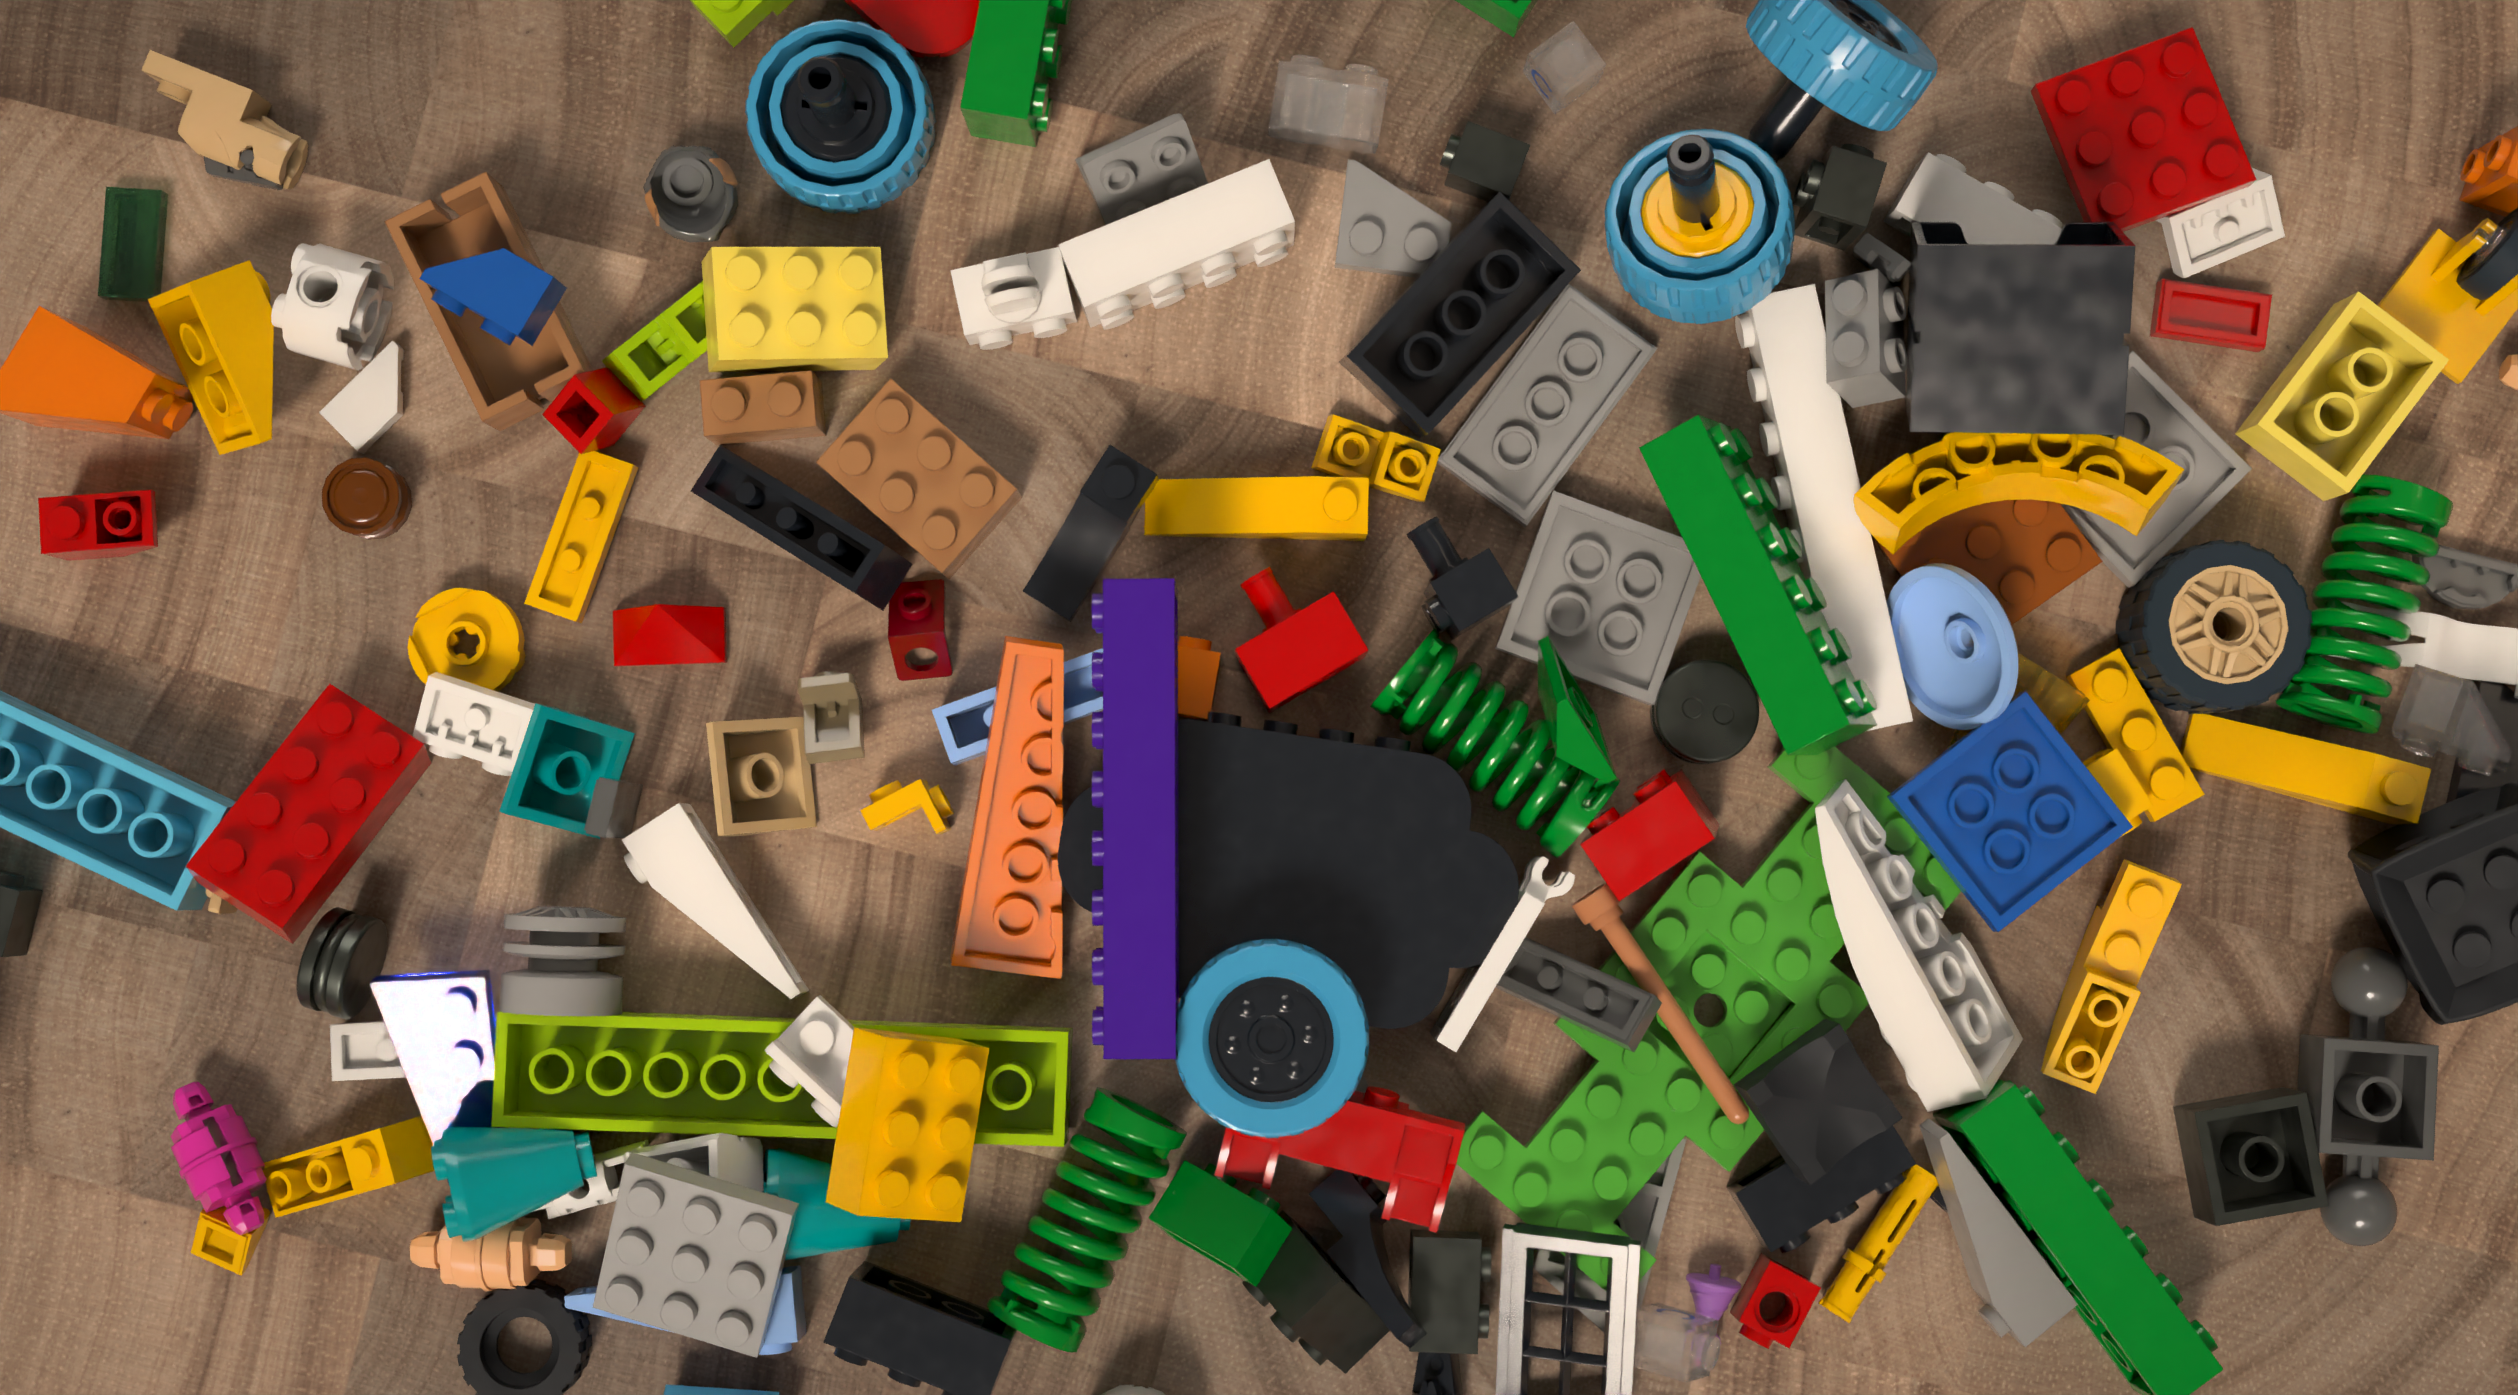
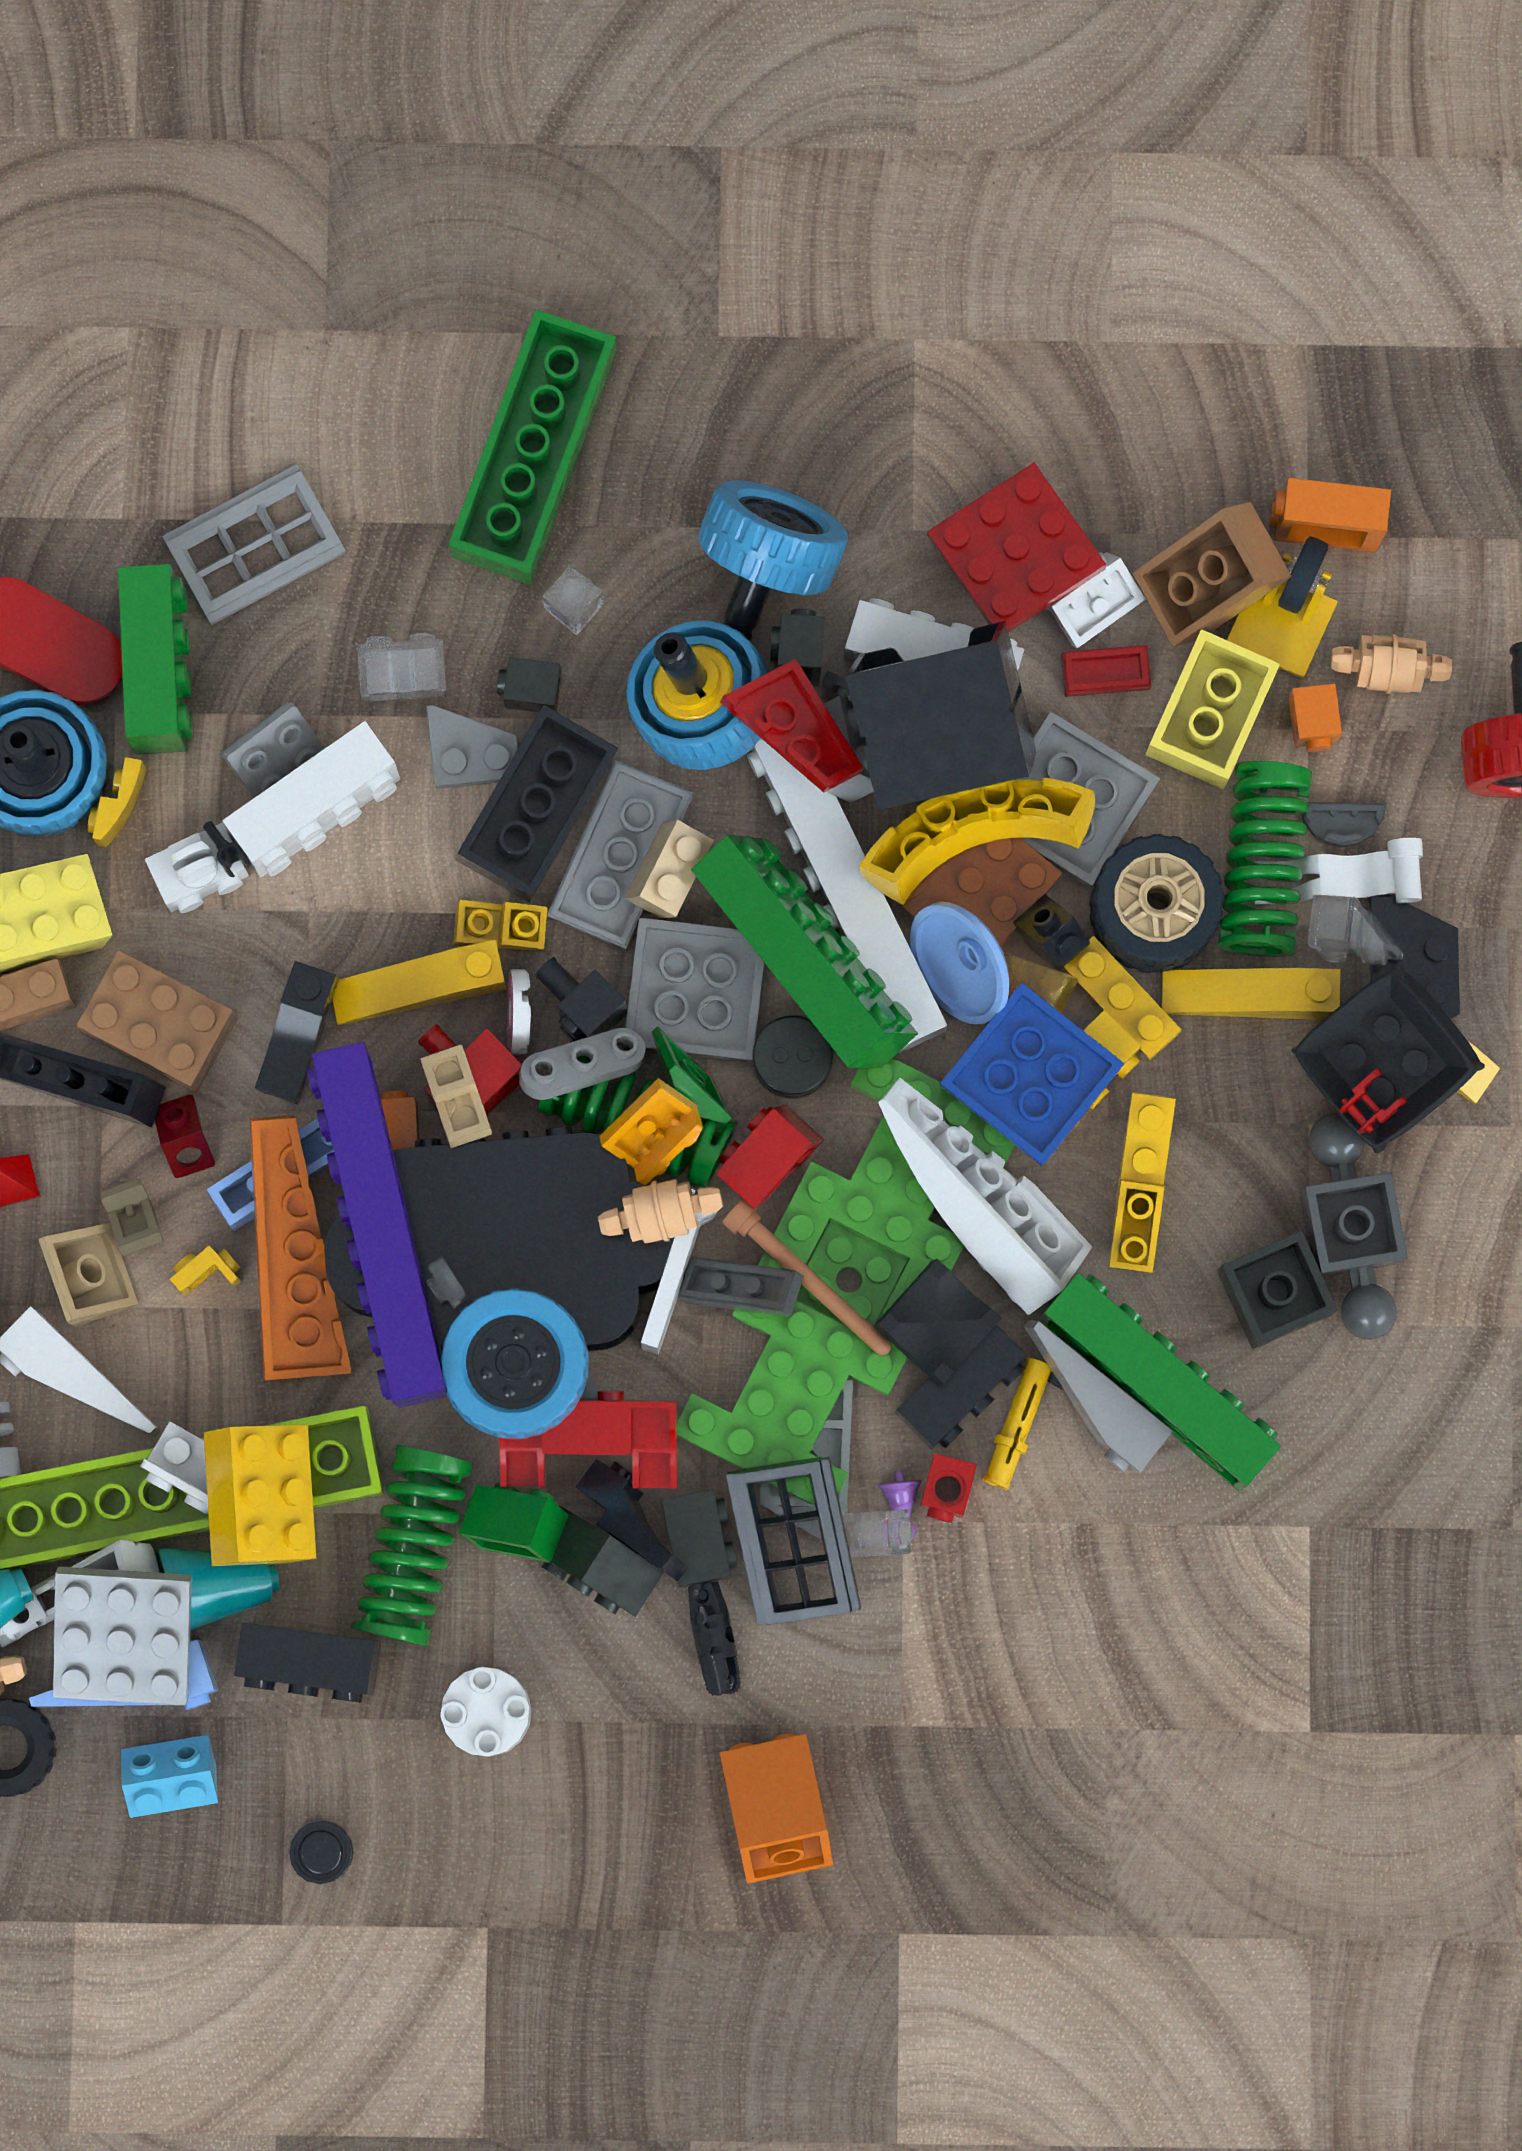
camera: 15 degrees left, 5 degrees down
none -> yellow slope [88,757,147,848]
none -> black hand [203,821,250,877]
none -> tan slope [420,1044,493,1148]
none -> clear plate [426,1257,469,1308]
none -> white tile [507,969,531,1056]
none -> light grey plate [519,1028,646,1100]
none -> light nougat piece [598,1179,723,1244]
none -> light orange bracket [599,1078,703,1186]
none -> tan brick [625,820,714,919]
none -> red wing [720,659,863,793]
none -> black brick [1013,894,1090,972]
none -> medium nougat brick [1133,502,1292,647]
none -> orange brick [1288,683,1342,752]
none -> red piece [1339,1068,1407,1134]

